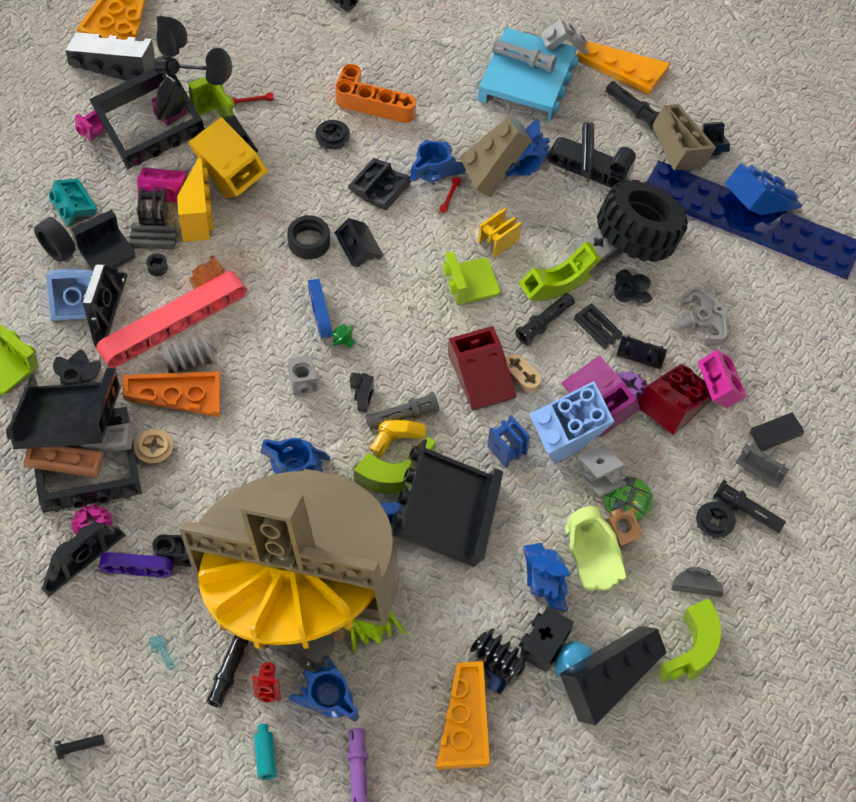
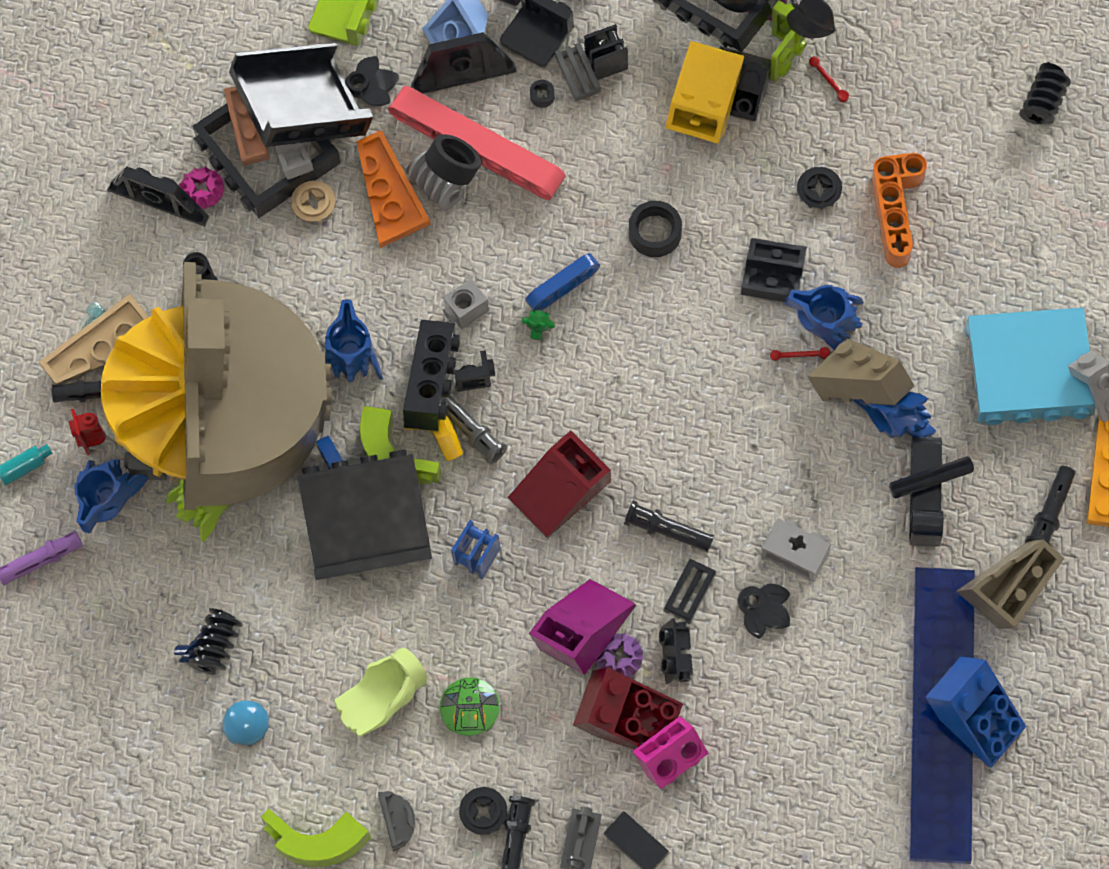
camera: 75 degrees right, 10 degrees up
dark purple beam [99,552,174,578] -> none
dark pink bracket [137,167,187,203] -> none
yellow slope [177,159,214,242] -> none
clear orange brick [189,255,225,289] -> none
black panel [334,218,384,267] -> none
light orange wing [436,661,490,770] -> none
lime bracket [442,251,500,305] -> none
yellow piece [478,208,522,257] -> none
light grey pin [492,39,557,74] -> none
tan beam [506,354,541,394] -> none
lime arch [518,241,602,301] -> none
black brick [519,607,574,673] -> none
blue piece [523,543,571,612] -> none
light blue slope [529,381,615,464] -> none
black wedge [560,626,667,726] -> none
light grey piece [579,445,626,497] -> none
black tyre [597,180,688,262] -> none
medium nougat brick [605,507,643,546] -> none
light grey piece [674,286,728,345] -> none
black bracket [702,122,730,155] -> none
none -> tan wing [39,294,149,385]
none -> black brick [403,319,460,431]
none -> black tyre [425,134,481,186]

